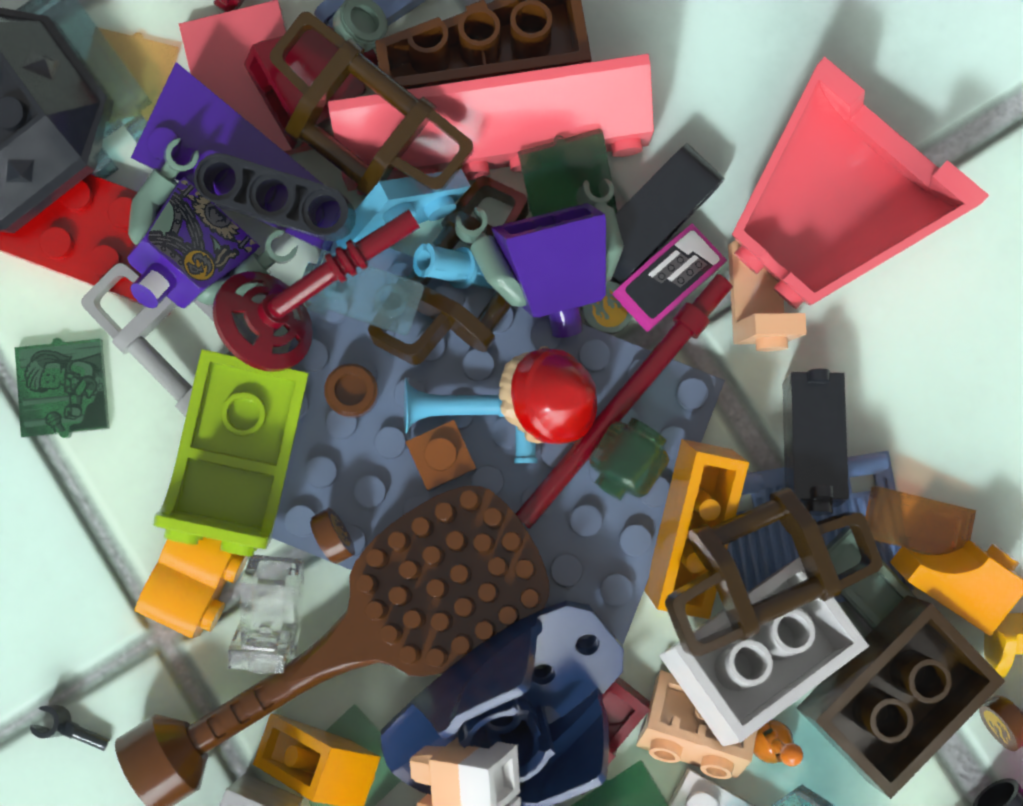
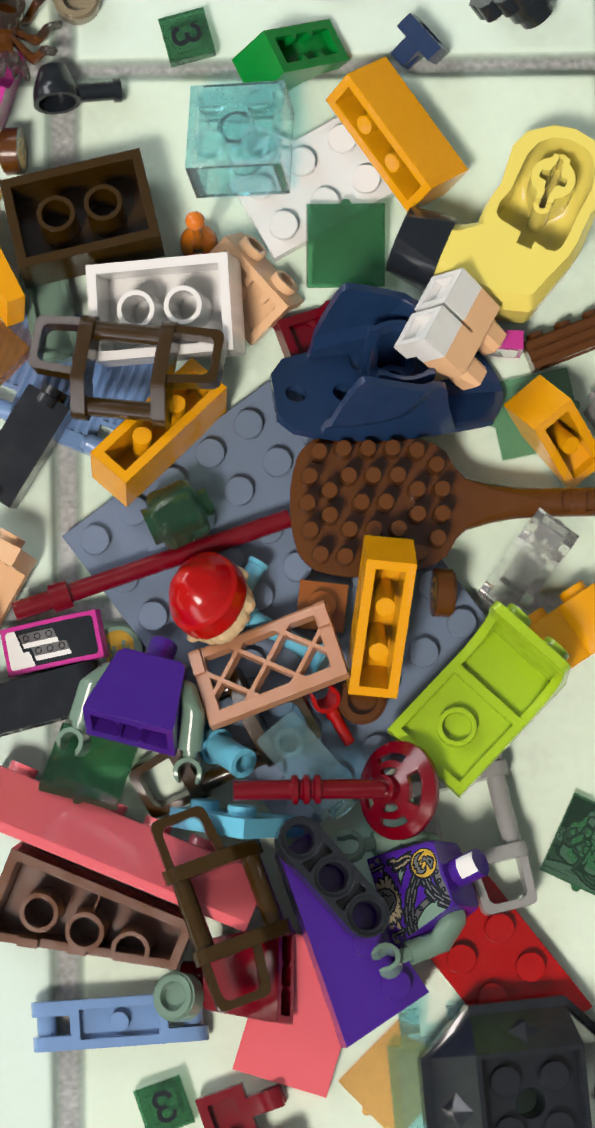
camera: 145 degrees left, 0 degrees up
none -> nougat window [188,600,351,731]
none -> red hand [306,685,355,746]
none -> light orange brick [346,535,417,699]

